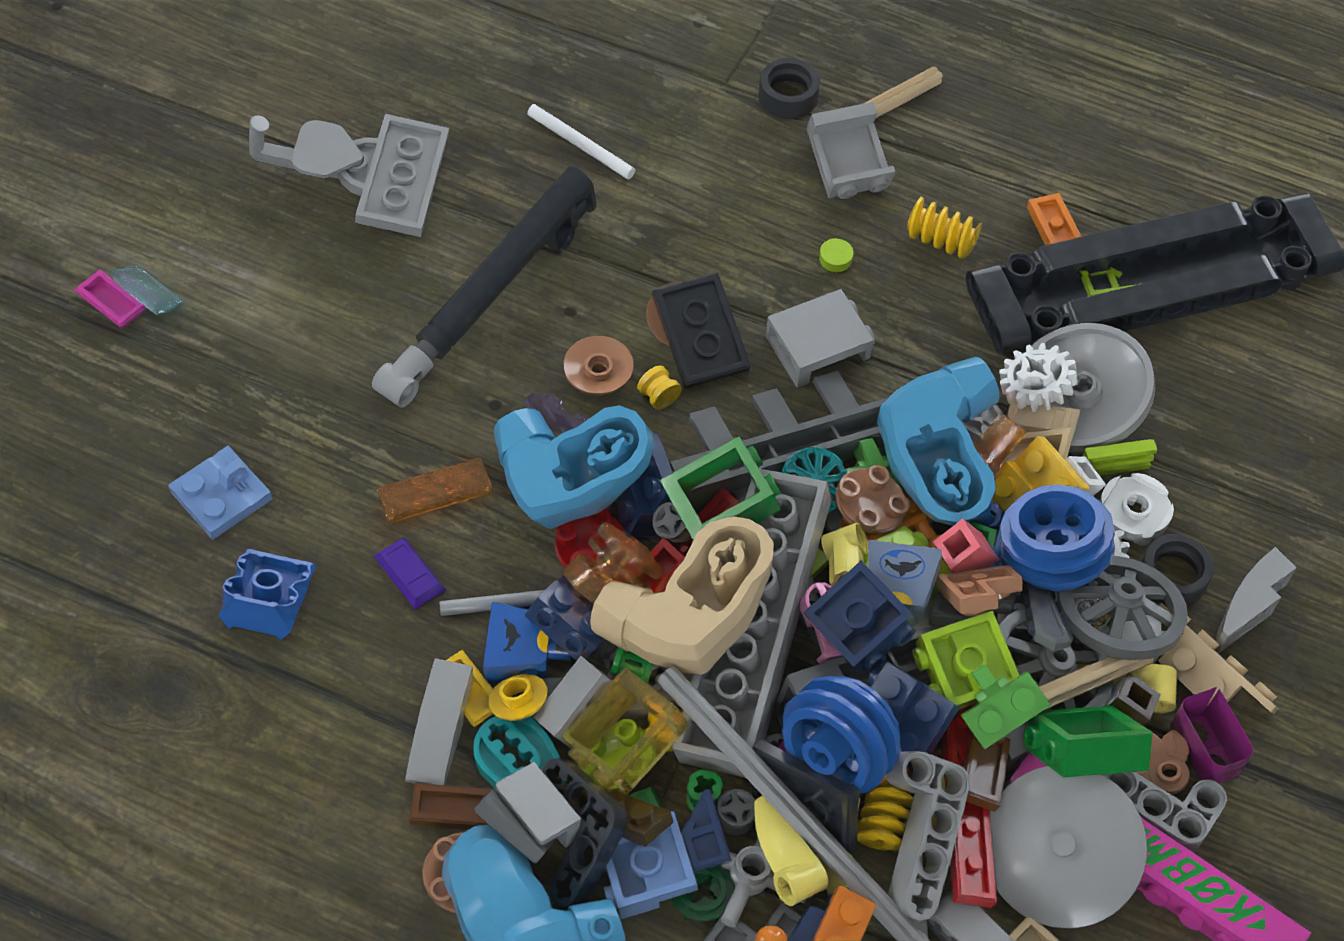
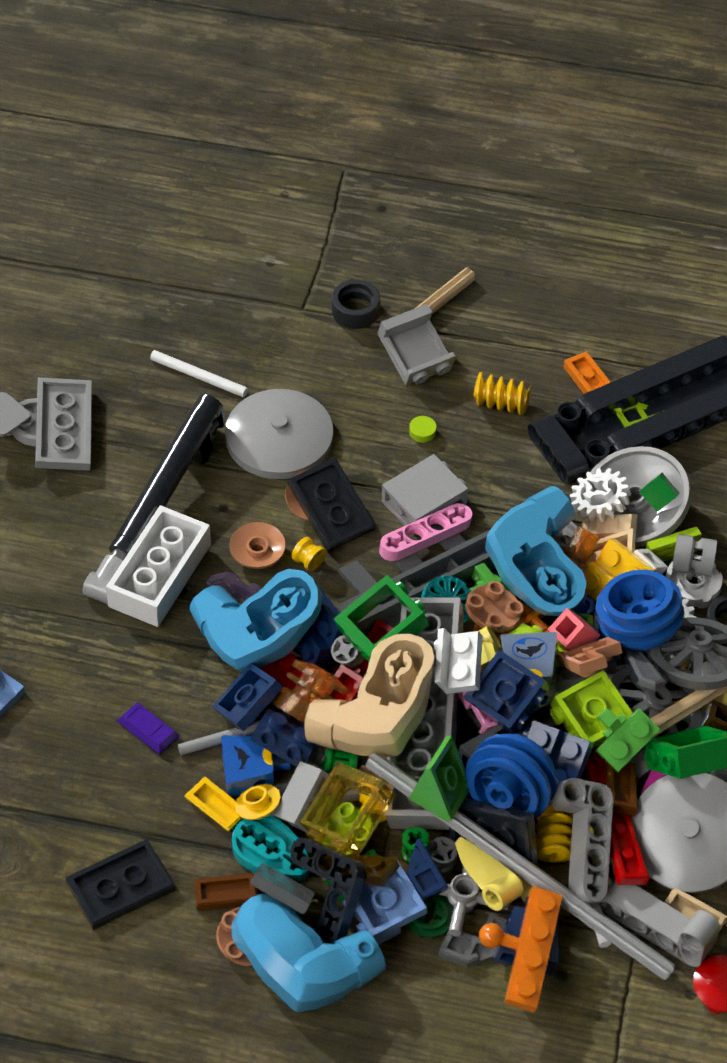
camera: 10 degrees left, 5 degrees down
blue slope [218,549,316,641] -> none
clear orange tile [377,457,492,524] -> none
light grey slope [405,658,474,785] -> none
light grey panel [496,762,581,848] -> none
none -> black tile [65,839,175,930]
none -> white brick [106,505,211,627]
none -> dark blue plate [212,663,283,731]
none -> light grey dish [225,389,333,479]
none -> bright pink beam [379,503,472,561]
none -> bright green slope [409,736,469,821]
none -> white bracket [433,628,483,694]
none -> green tile [639,472,680,512]
none -> light grey wheel [672,534,717,576]

